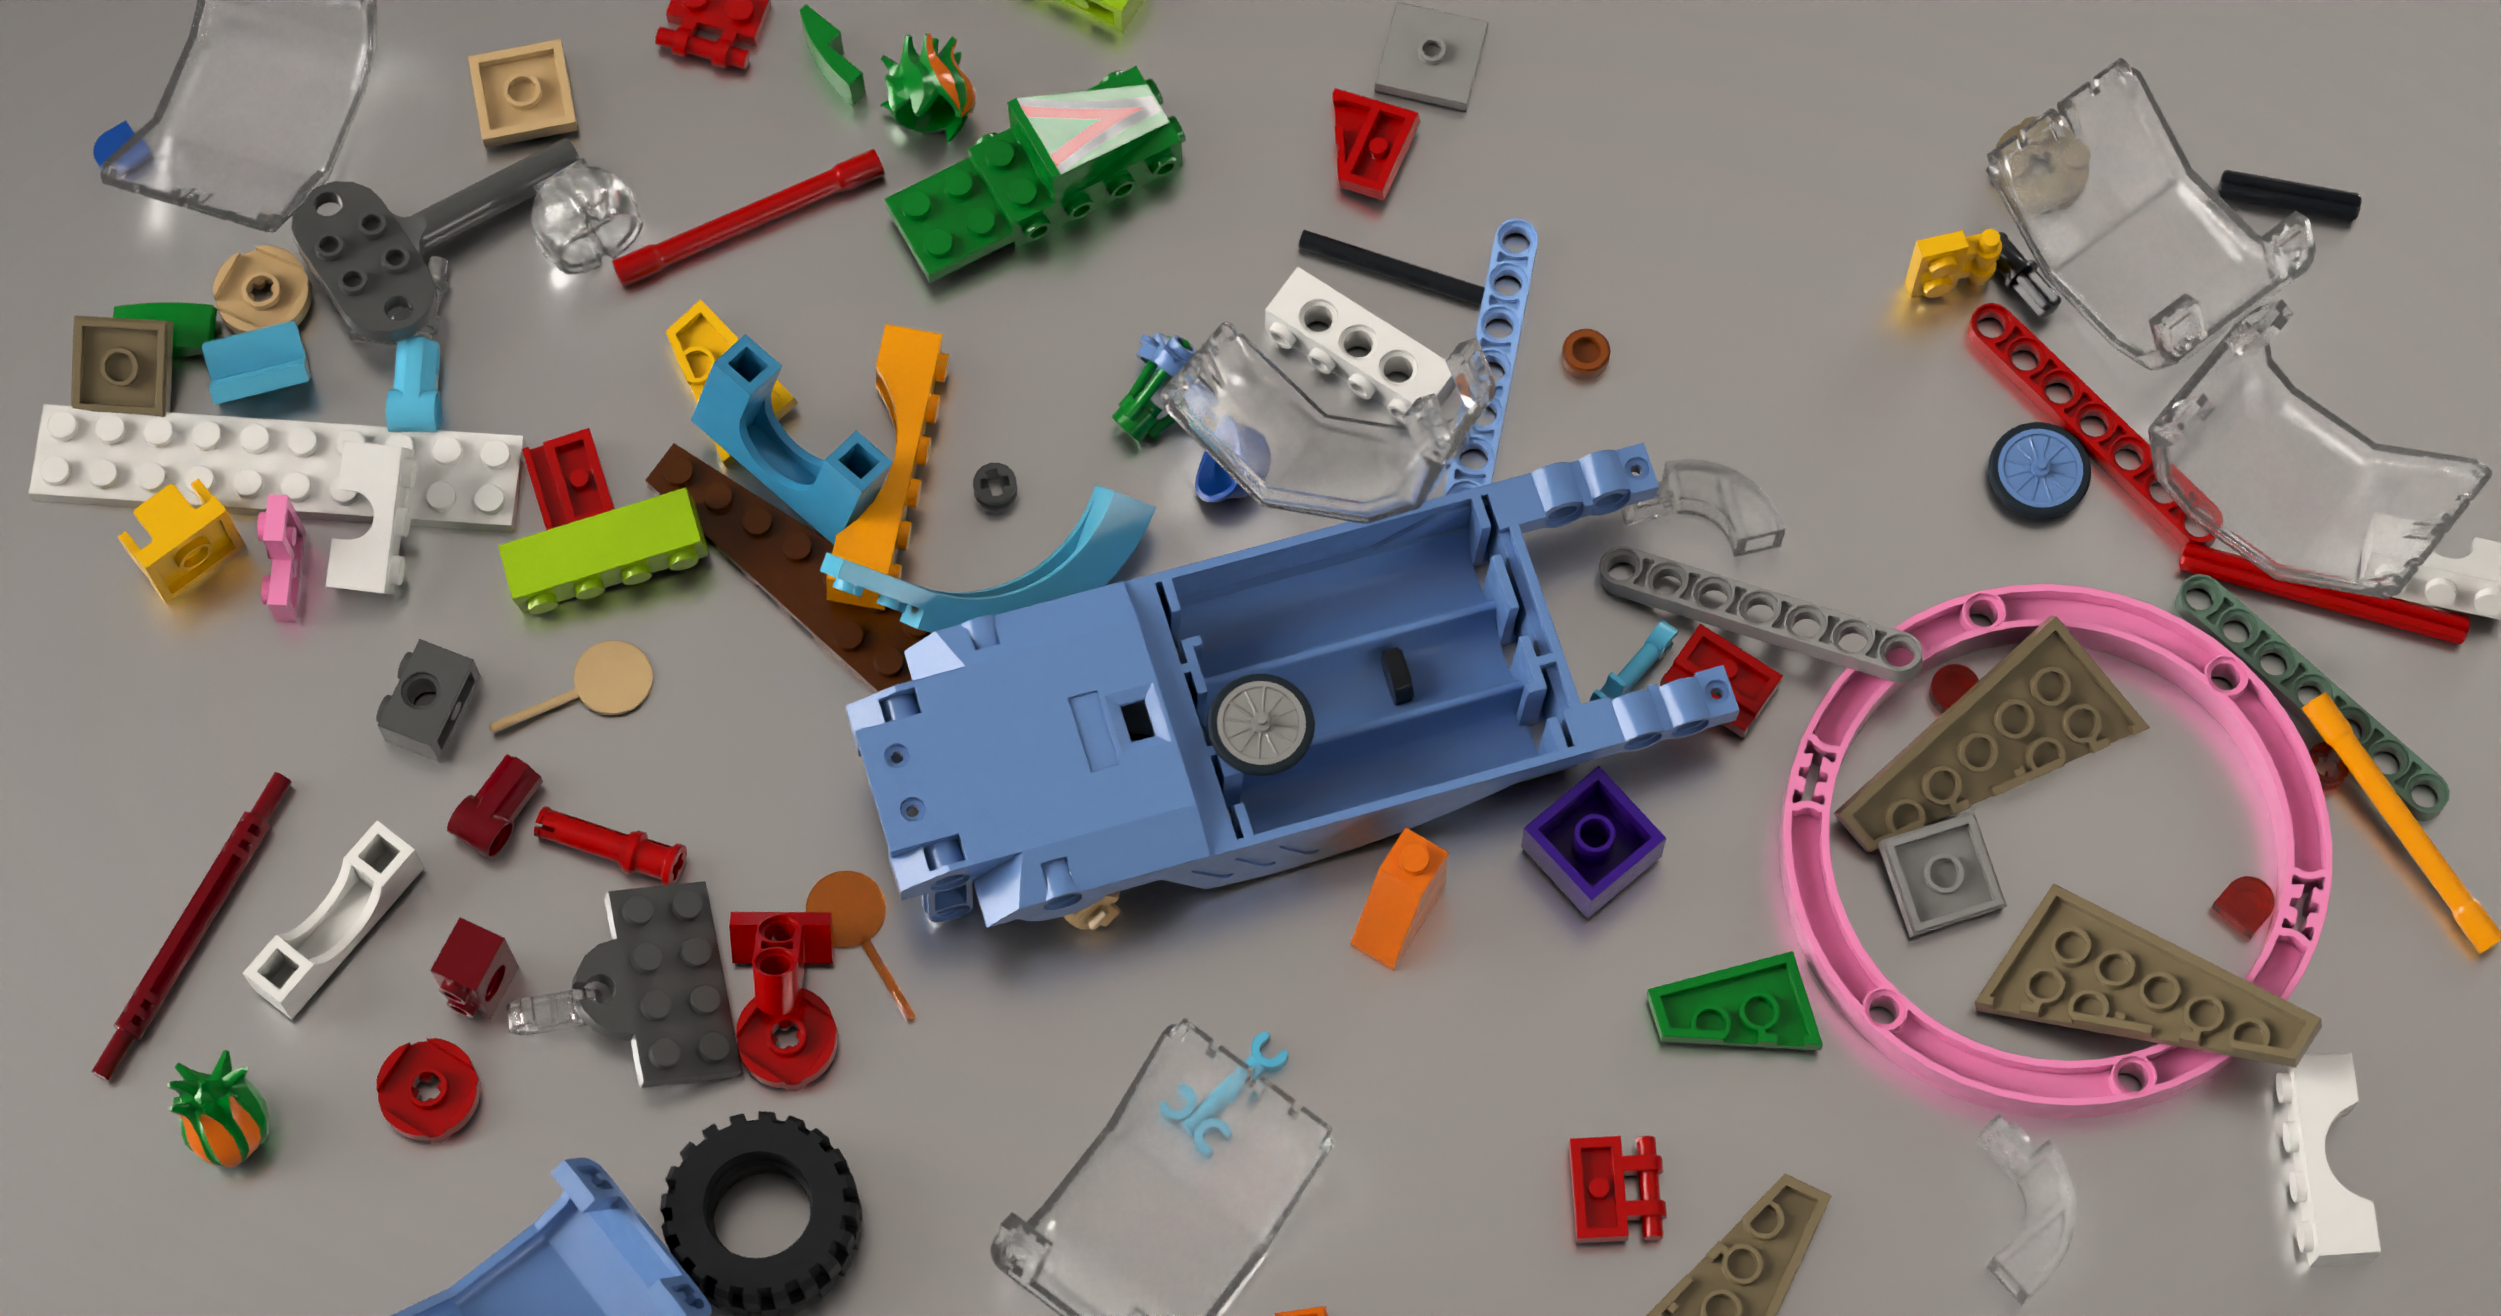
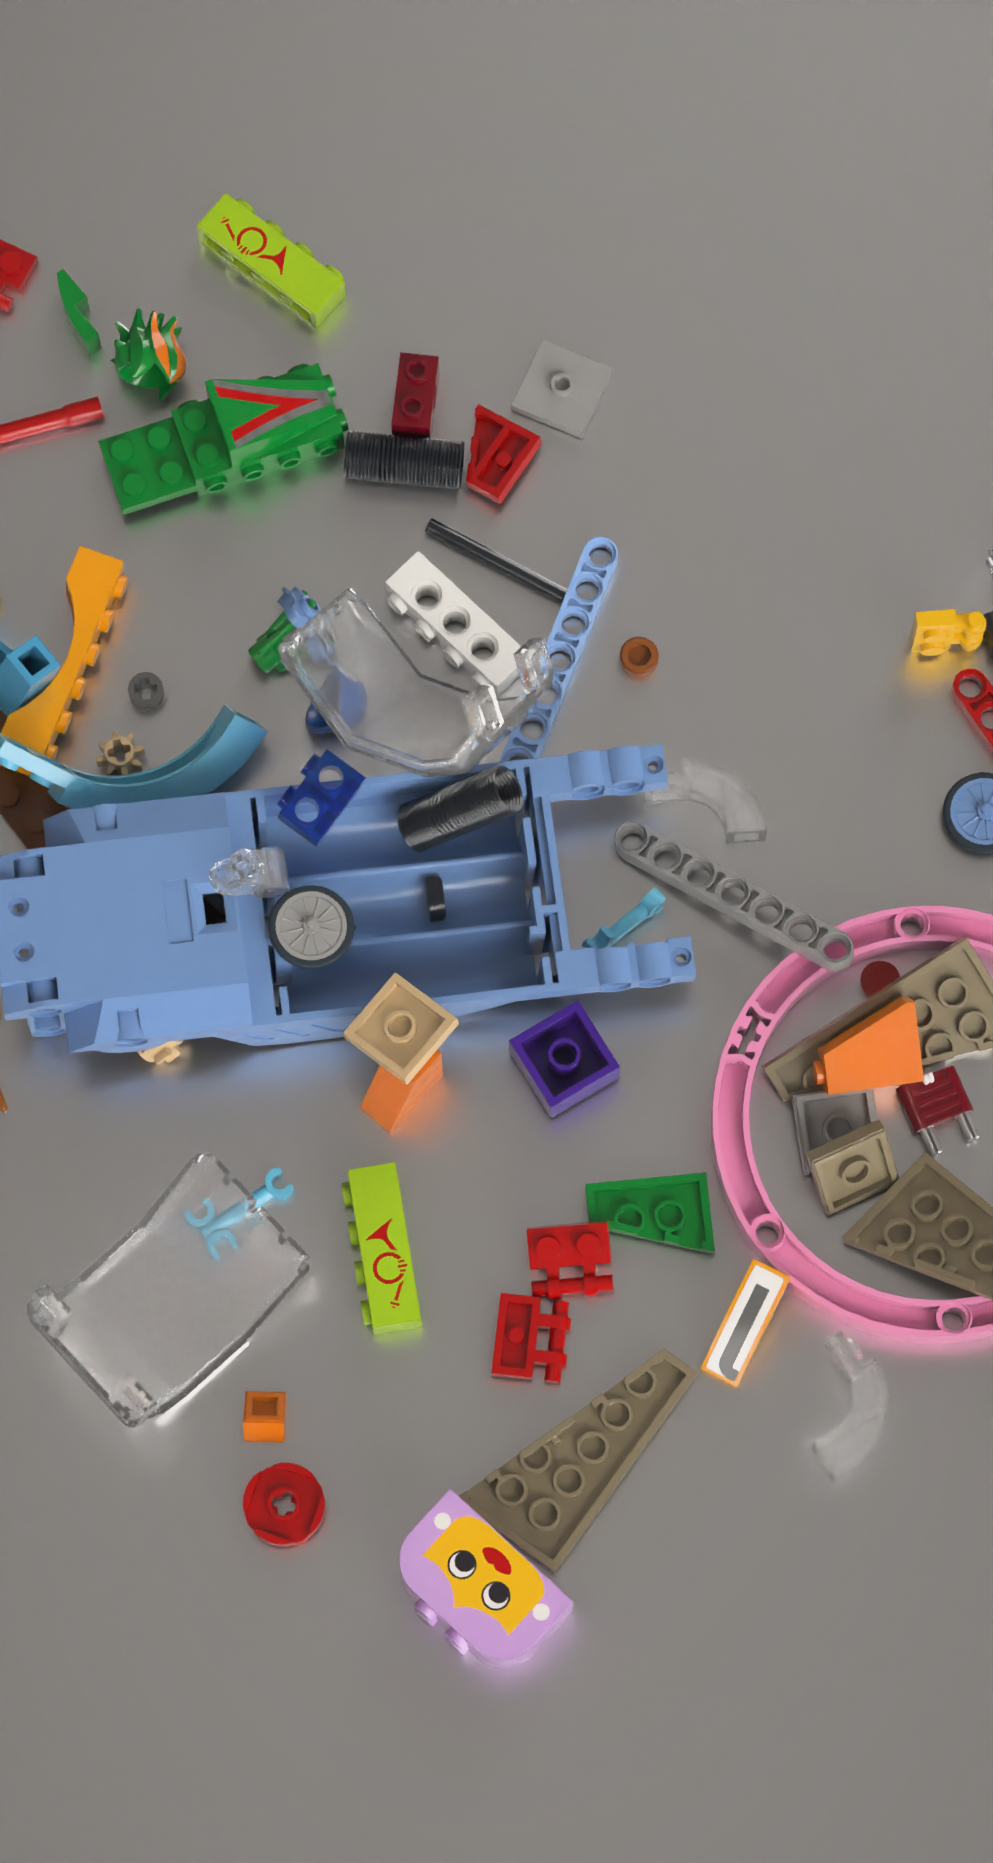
camera: 10 degrees right, 5 degrees up
red plate [1660,623,1783,738] -> none
none -> tan gear [96,731,145,776]
none -> clear piece [209,848,290,898]
none -> clear blue brick [276,749,366,847]
none -> lime brick [341,1162,422,1335]
none -> black piece [343,430,465,490]
none -> tan plate [343,972,459,1085]
none -> dark red brick [391,352,440,439]
none -> black piece [397,765,523,852]
none -> red plate [526,1221,614,1300]
none -> slope [701,1259,791,1387]
none -> dark tan plate [806,1119,899,1216]
none -> orange slope [813,996,924,1095]
none -> dark red piece [896,1066,980,1156]

